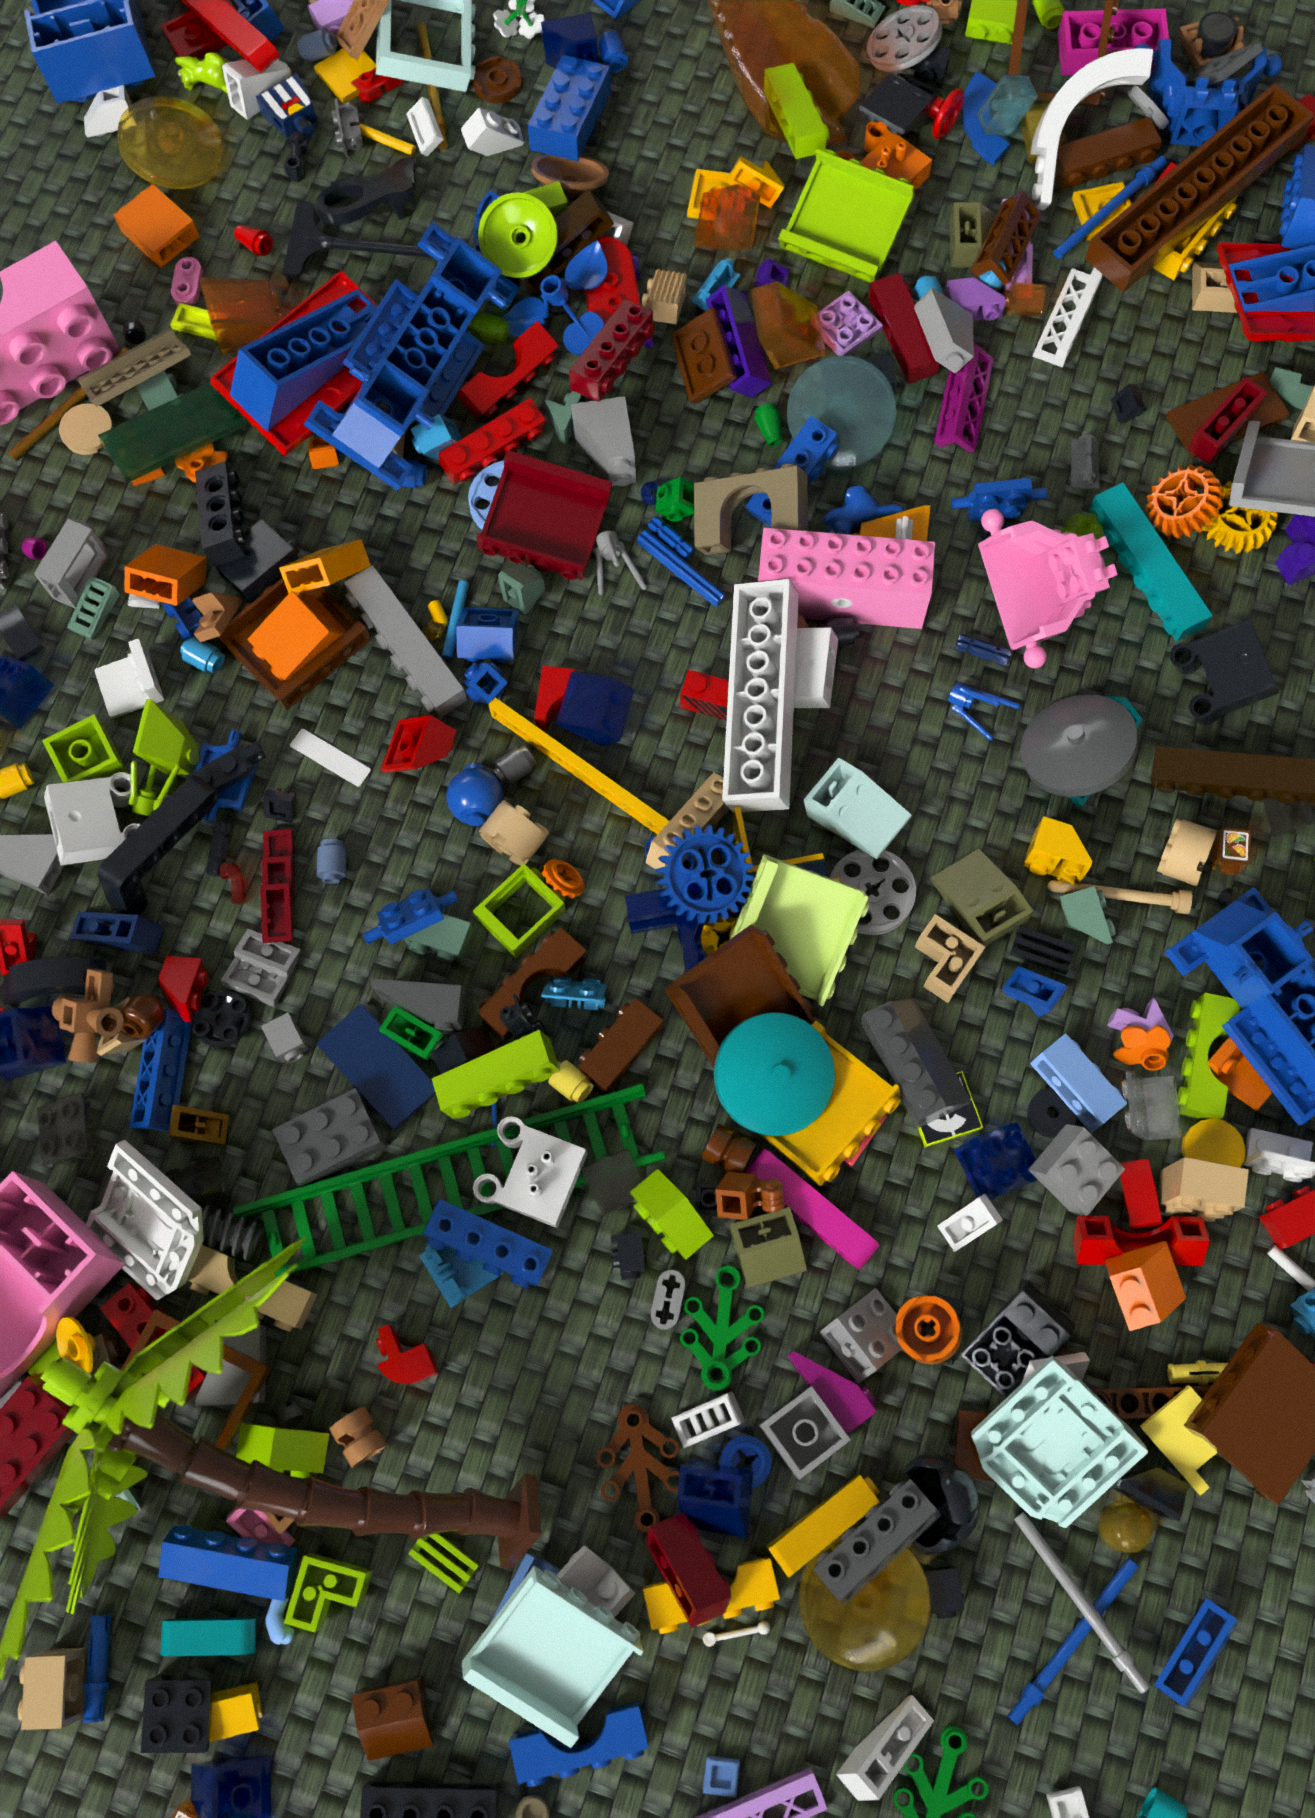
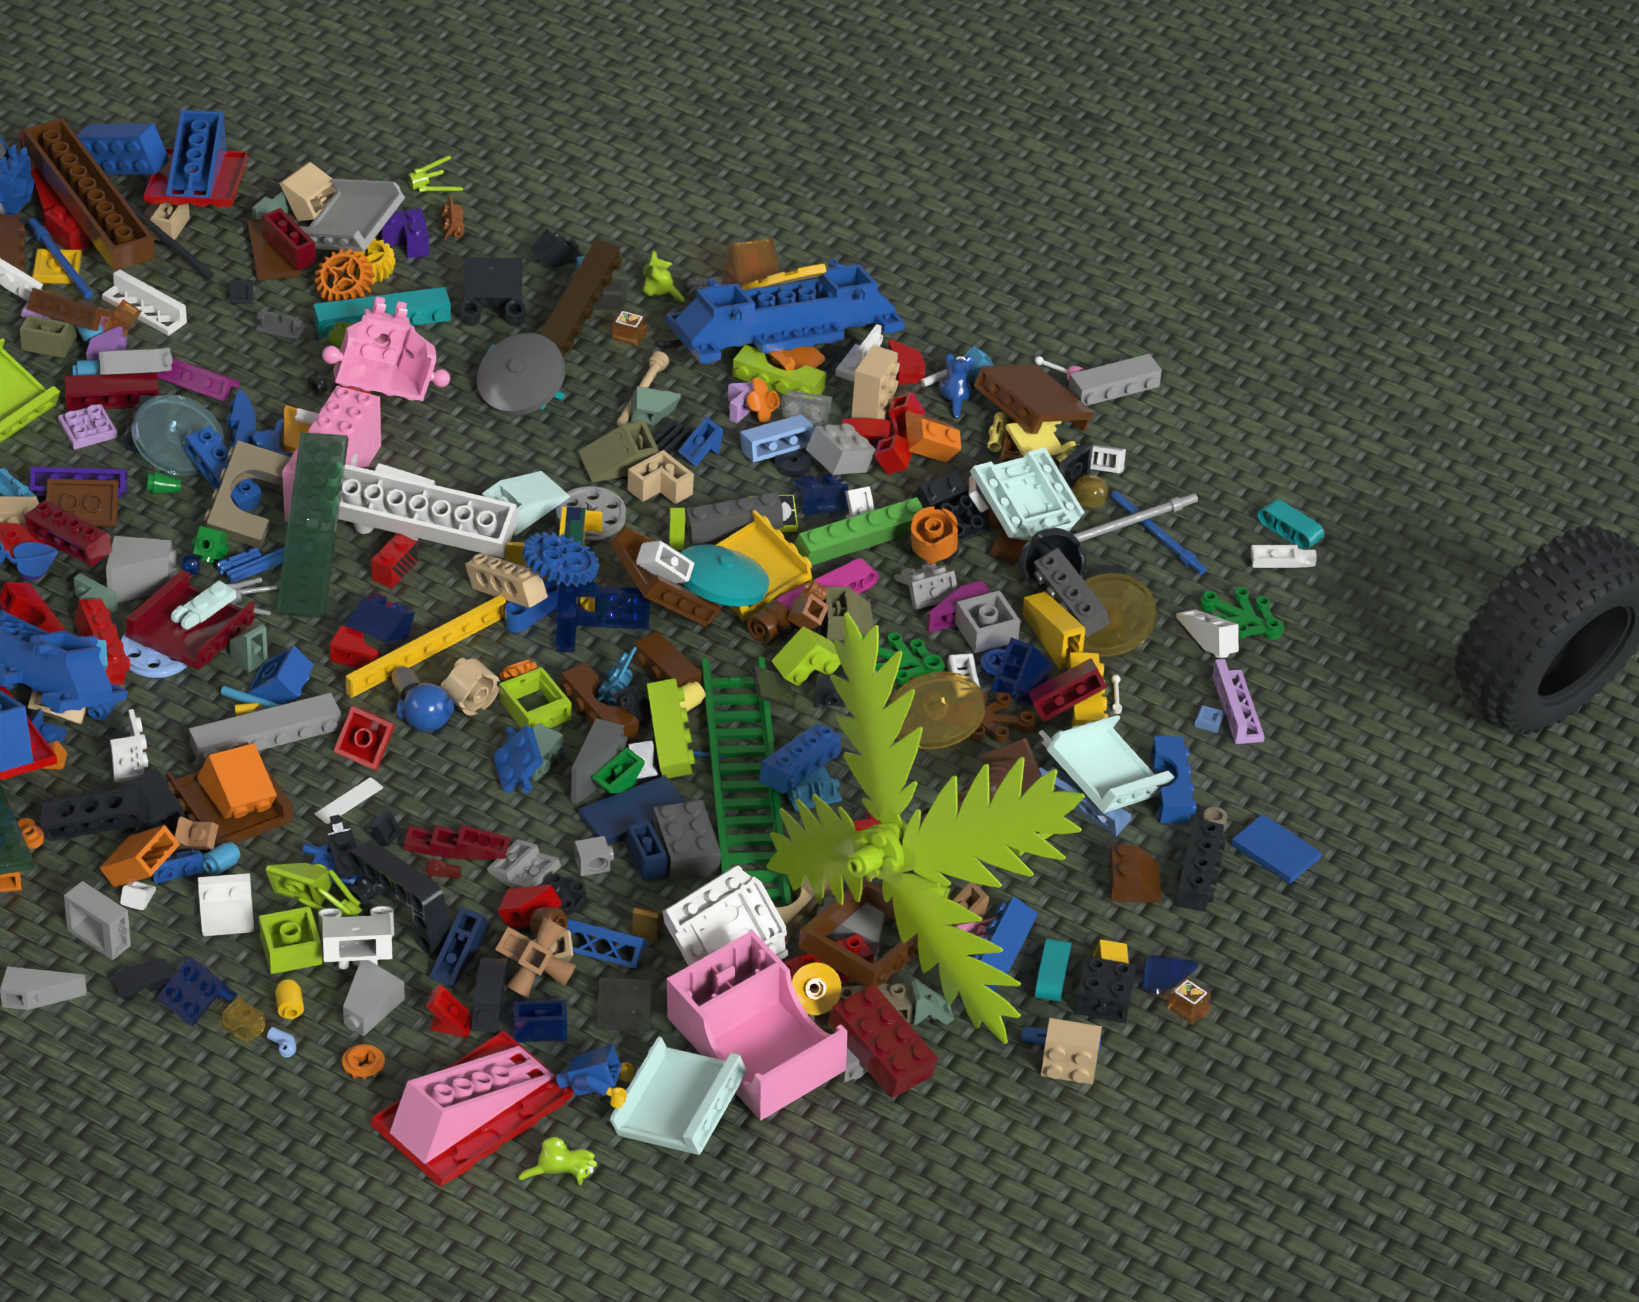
camera: 85 degrees left, 30 degrees down
magenta hinge [21,537,47,560] -> none
sand green slope [67,576,120,640] -> none
light blue arm [265,1596,294,1645] -> none
light orange brick [279,539,371,593] -> none
lime brick [284,1553,373,1632] -> none
sand blue brick [316,839,347,884] -> none
blue brick [462,662,508,703] -> none
white piece [473,1116,588,1228] -> none
yellowish green panel [730,854,869,1007] -> none
clear orange slope [751,281,826,369] -> none
dark purple slope [755,258,790,293] -> none
blue plant [948,681,1020,741] -> none
blue plate [951,478,1047,522] -> none
dark blue axle [955,634,1011,665] -> none
yellow slope [1023,816,1093,884] -> none
blue brick [1154,1598,1239,1709] -> none
tan brick [1157,818,1217,886] -> none
yellow tile [1181,1118,1246,1168] -> none
none -> white bracket [110,709,148,782]
none -> black bar [122,196,214,280]
none -> light aqua hinge [171,580,237,629]
none -> blue slope [227,390,256,449]
none -> clear green plate [276,432,349,618]
none -> dark blue brick [627,821,668,881]
none -> white brick [636,540,694,583]
none -> lime piece [669,508,685,550]
none -> bright green brick [794,497,924,565]
none -> clear yellow dish [889,672,985,749]
none -> blue animal [939,353,974,419]
none -> white slope [1078,444,1126,473]

